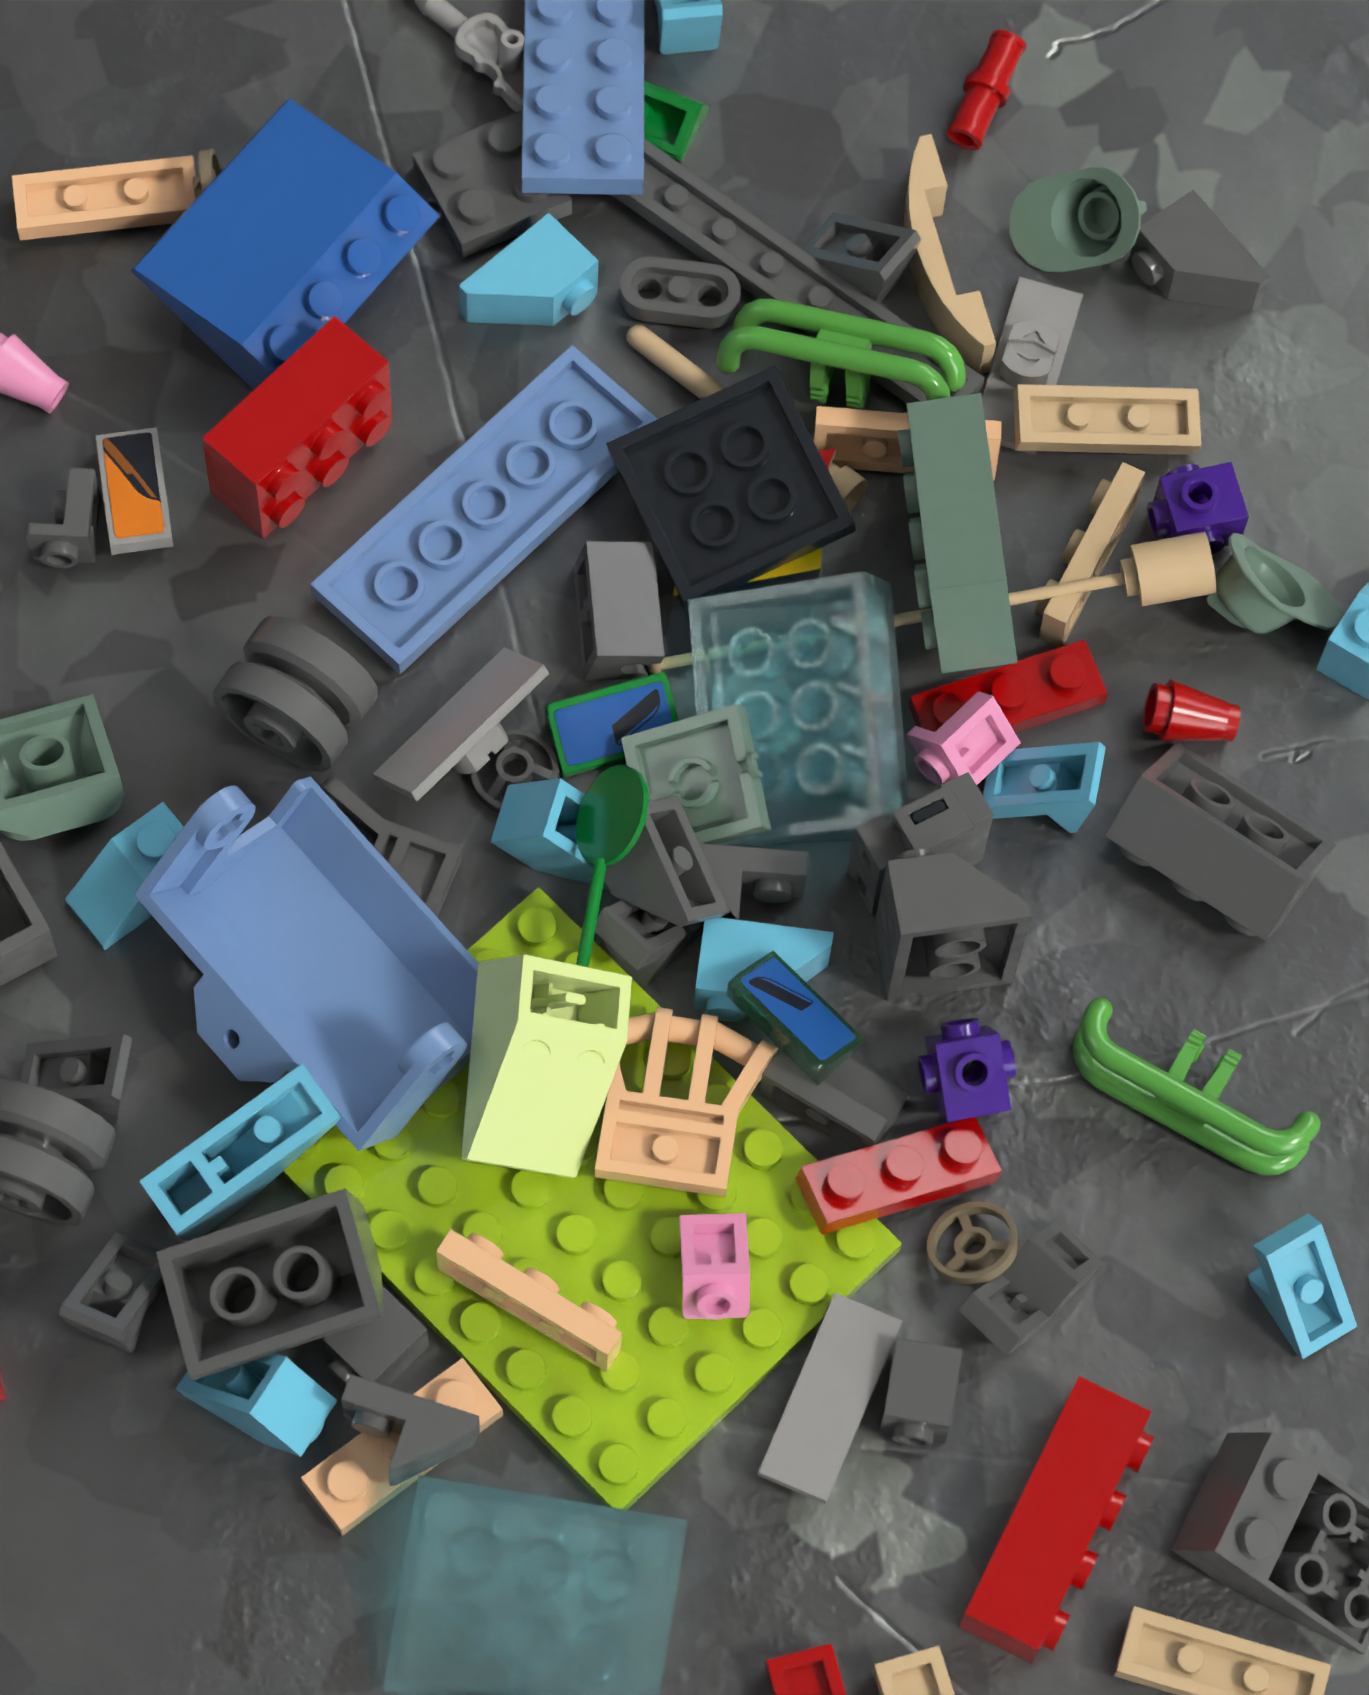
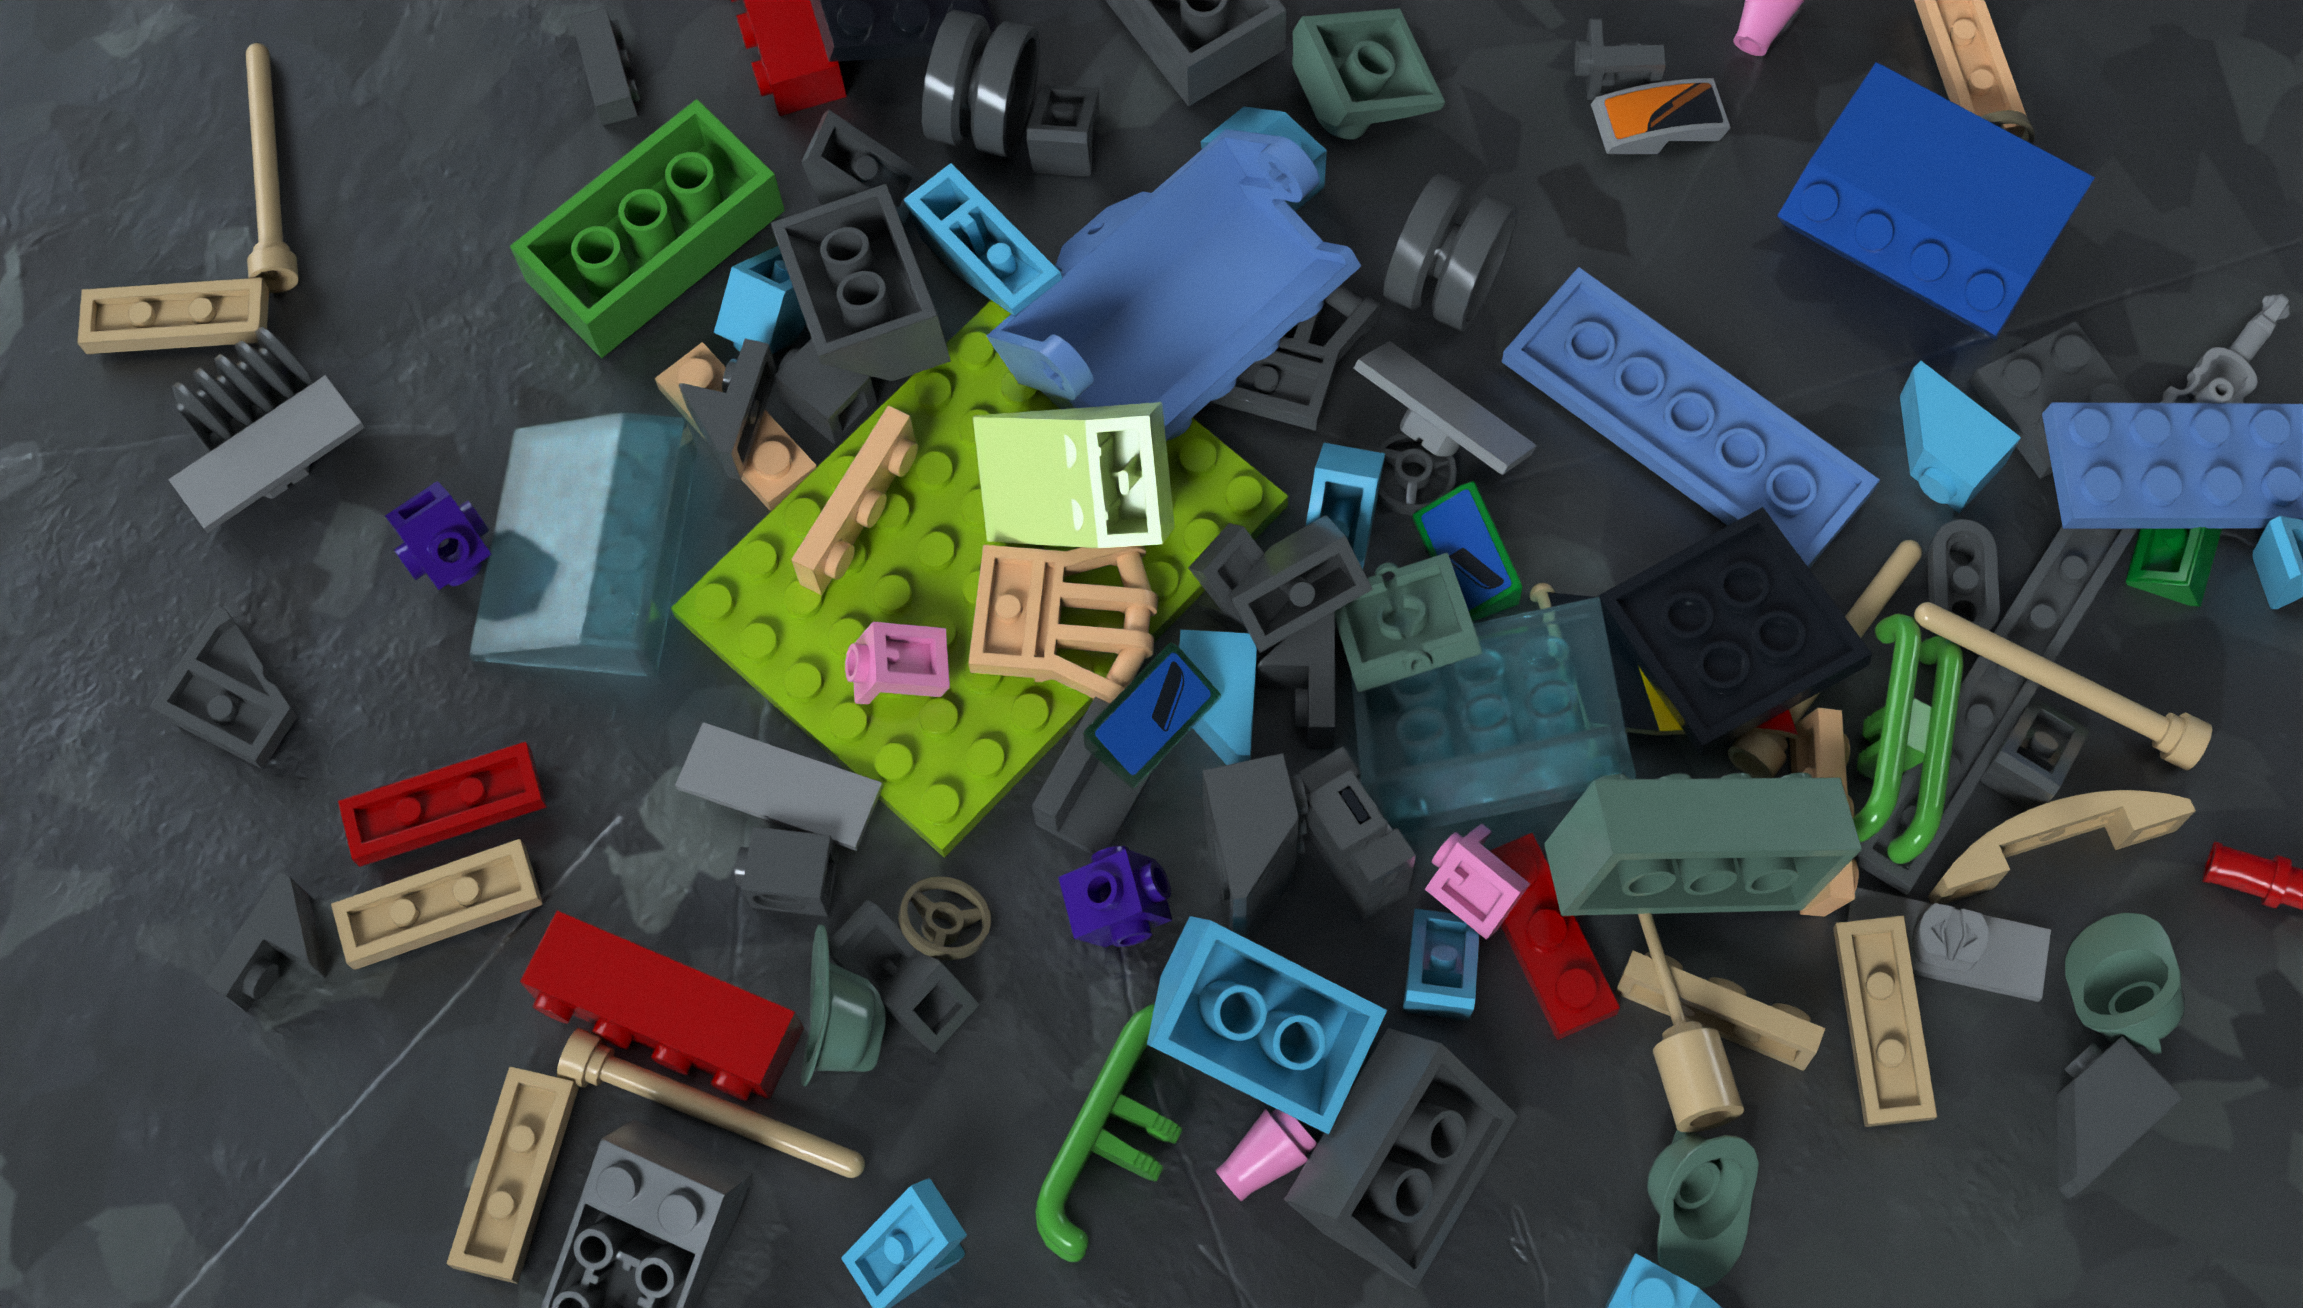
camera: 95 degrees right, 0 degrees up
red brick [202,316,392,539] -> none
hinge [573,541,665,681] -> none
green piece [575,765,649,968] -> none
plate [795,1117,1002,1235] -> none
red cone [1143,679,1240,742] -> none
dark purple brick [1147,462,1249,555] -> none
none -> bright green brick [510,99,785,358]
none -> tan piece [557,1028,865,1178]
none -> sand green piece [801,925,885,1086]
none -> medium azure slope [1147,916,1387,1134]
none -> bright pink cone [1215,1109,1318,1202]
none -> tan piece [1914,602,2212,771]

